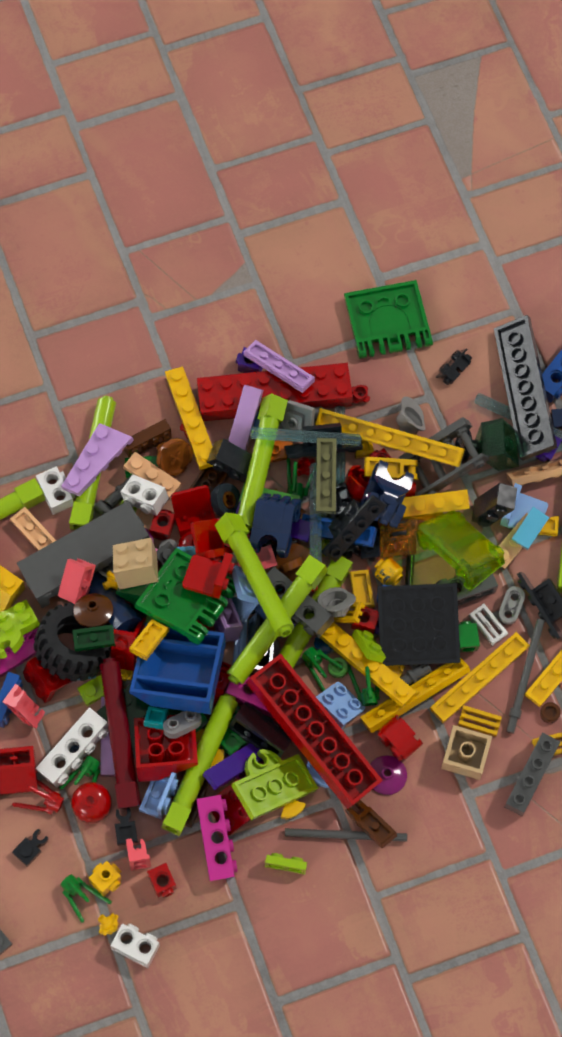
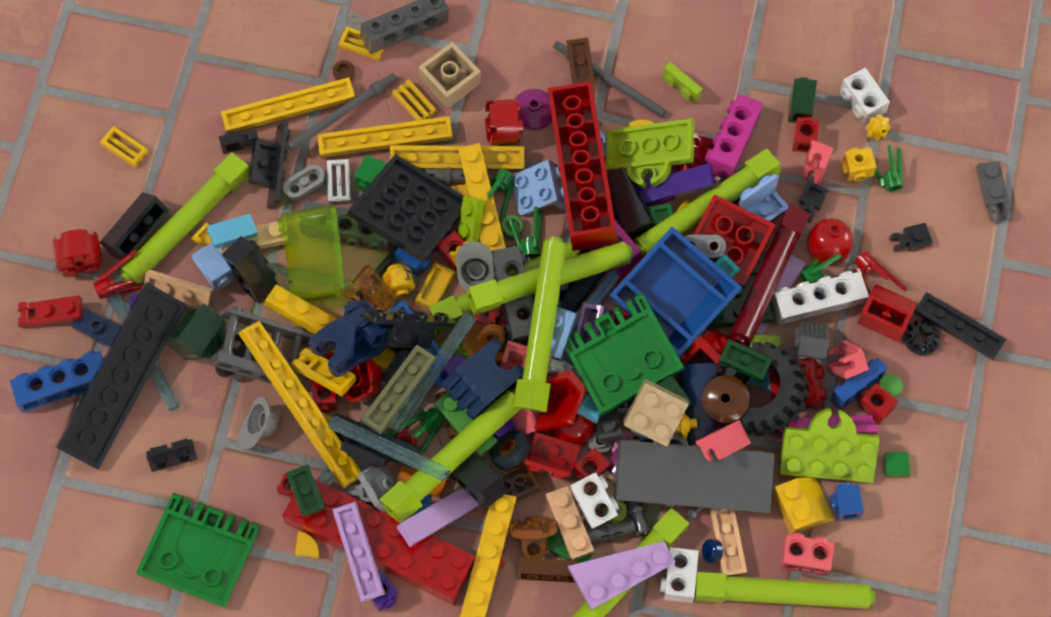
camera: 145 degrees left, 0 degrees up
yellow plate [129,619,169,661] -> none
red bracket [182,552,235,599] -> none
none -> dark green plate [286,464,326,518]
none -> yellow tile [295,531,320,558]
none -> clear blue tile [702,539,723,563]
none -> dark green slope [788,77,817,123]
none -> dark grey brick [793,320,829,360]

